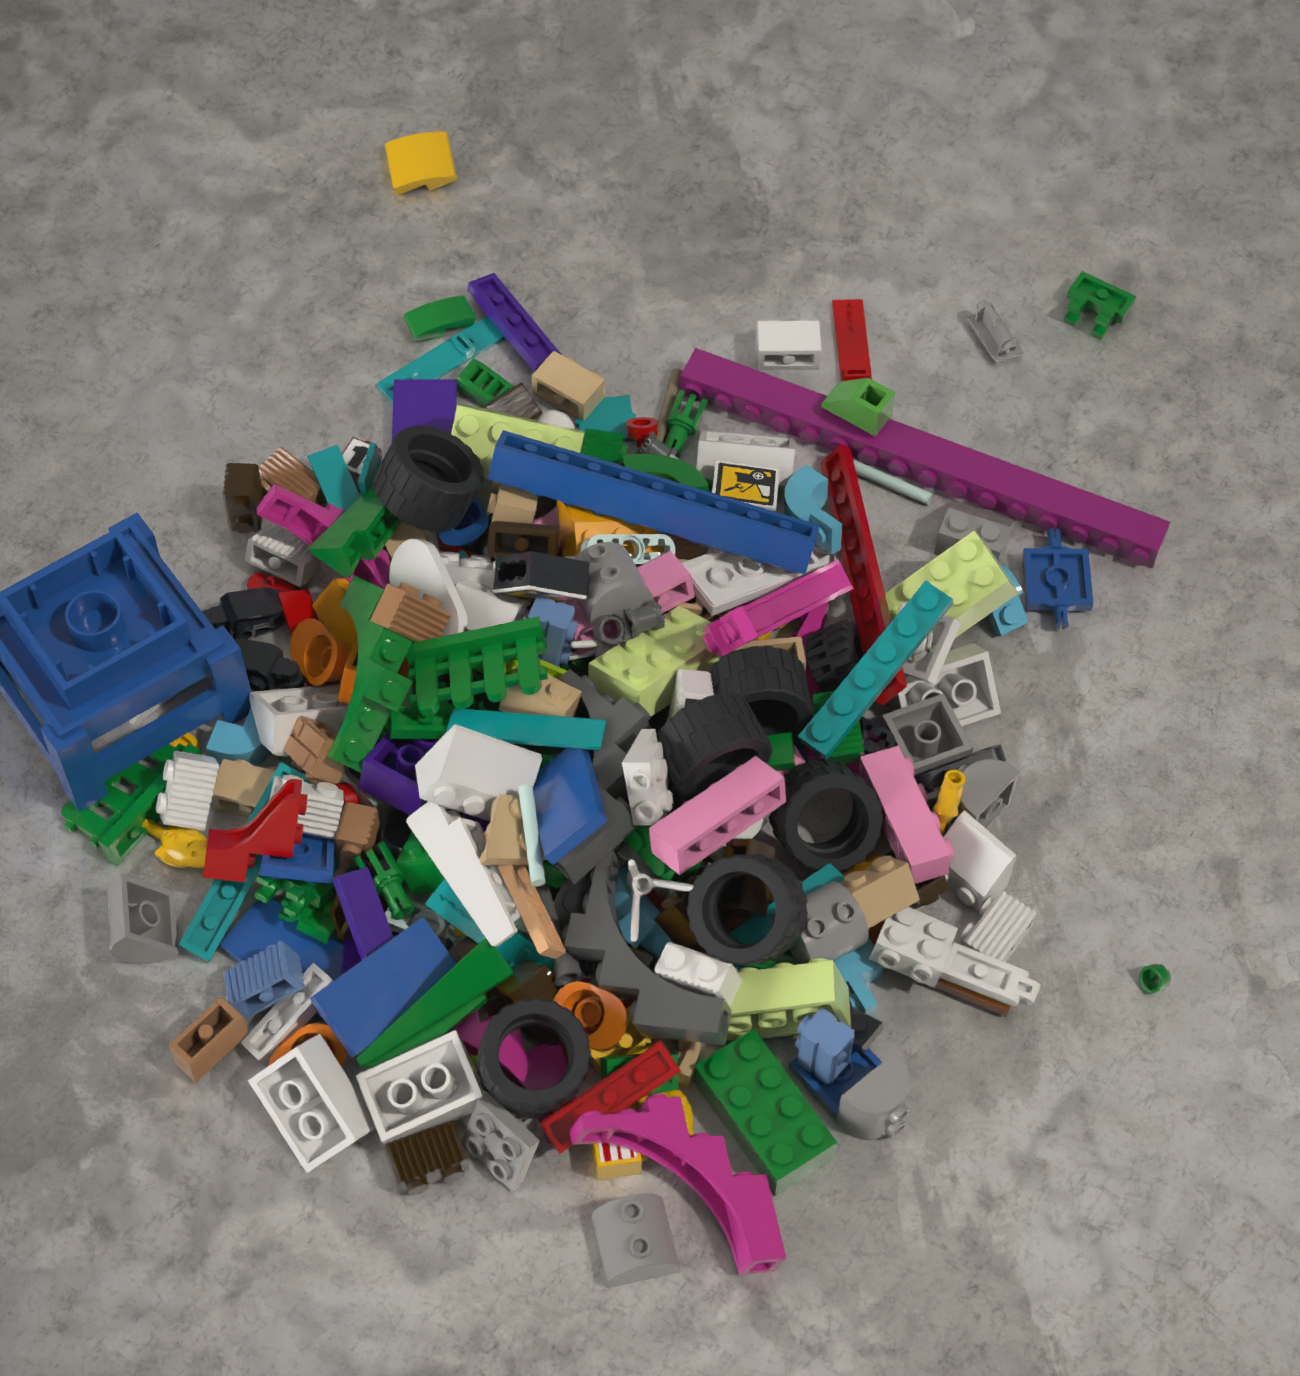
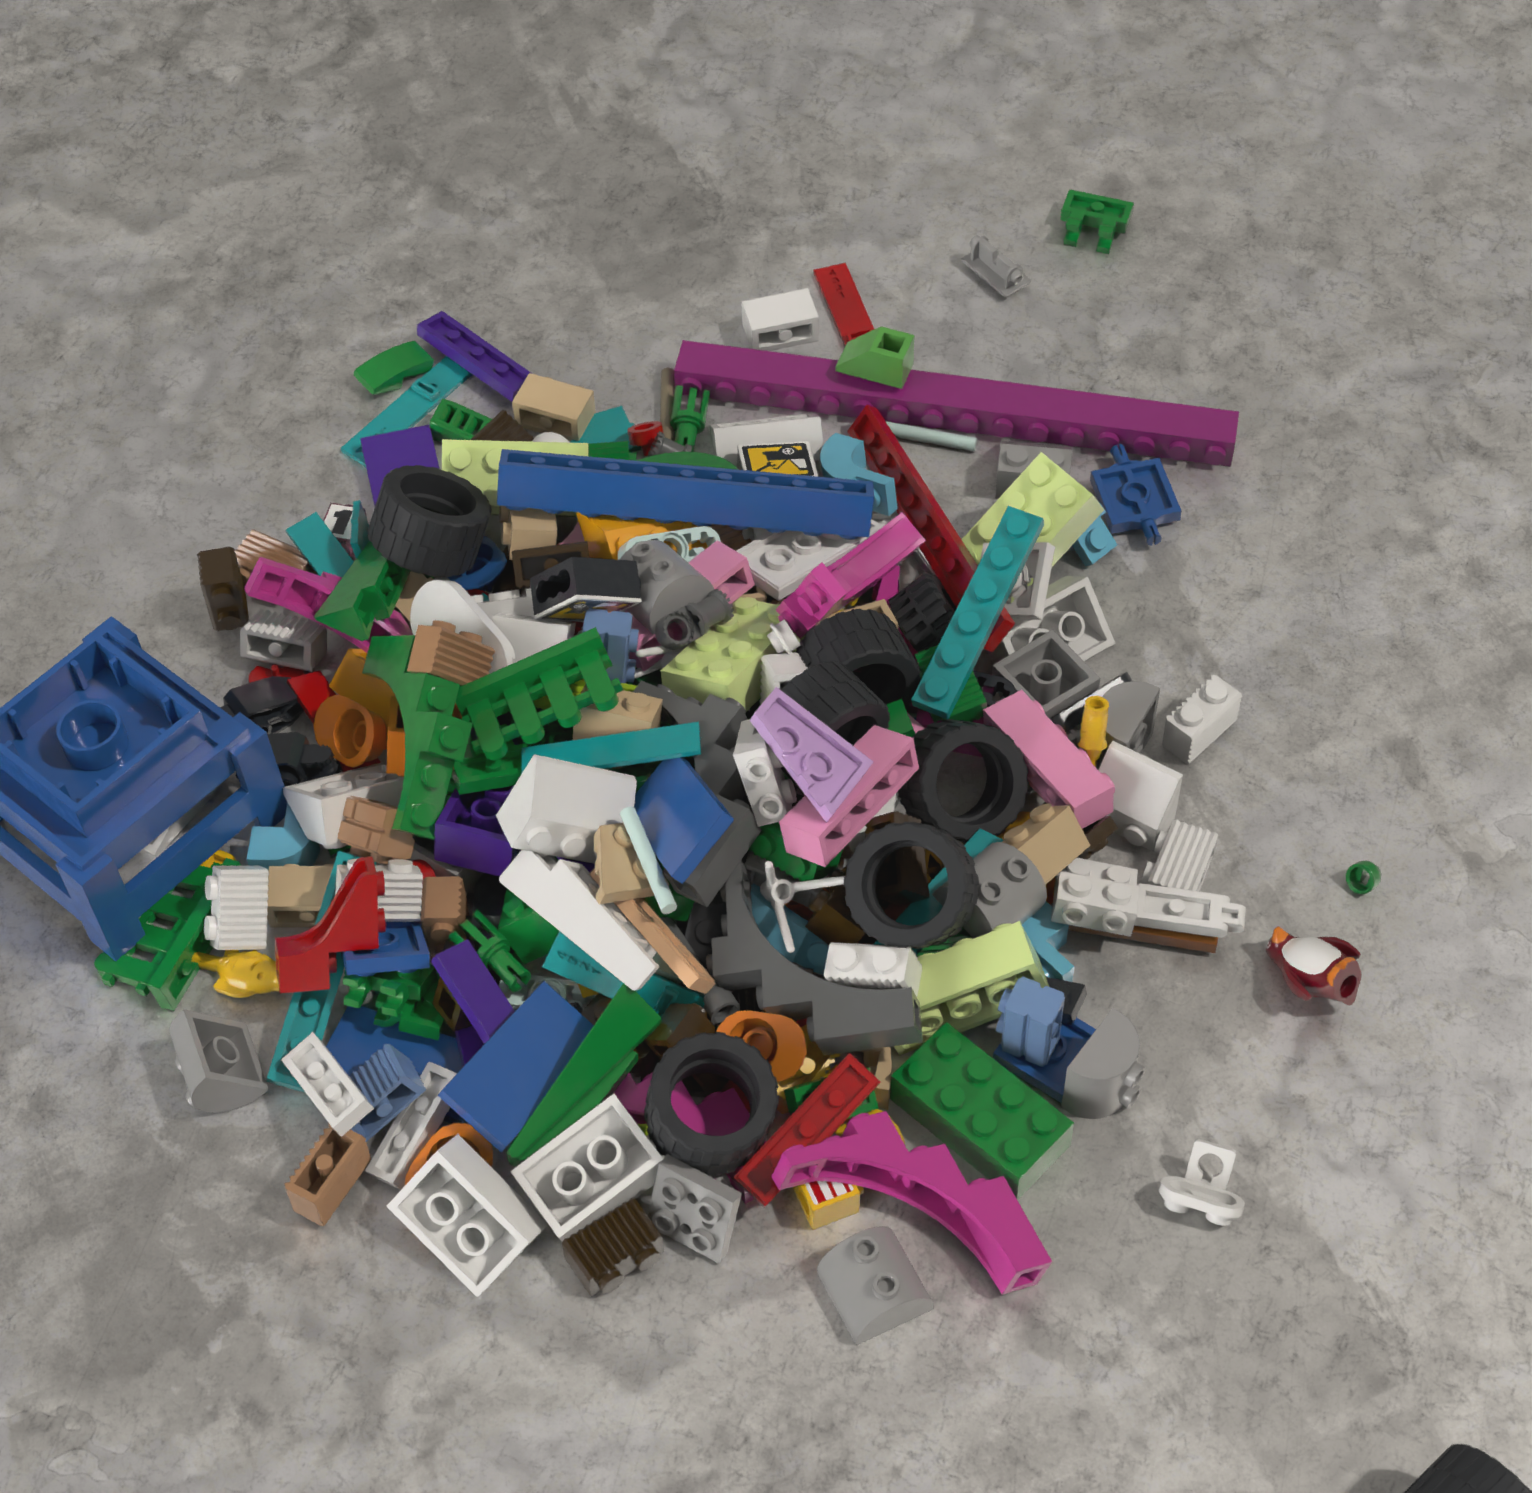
camera: 10 degrees left, 5 degrees down
yellow slope [385,131,457,195] -> none
none -> white plate [281,1032,374,1137]
none -> lavender wing [750,687,873,823]
none -> white plate [767,620,801,654]
none -> white bracket [1159,1139,1245,1226]
none -> white brick [1162,675,1243,764]
none -> dark red animal [1266,926,1362,1006]

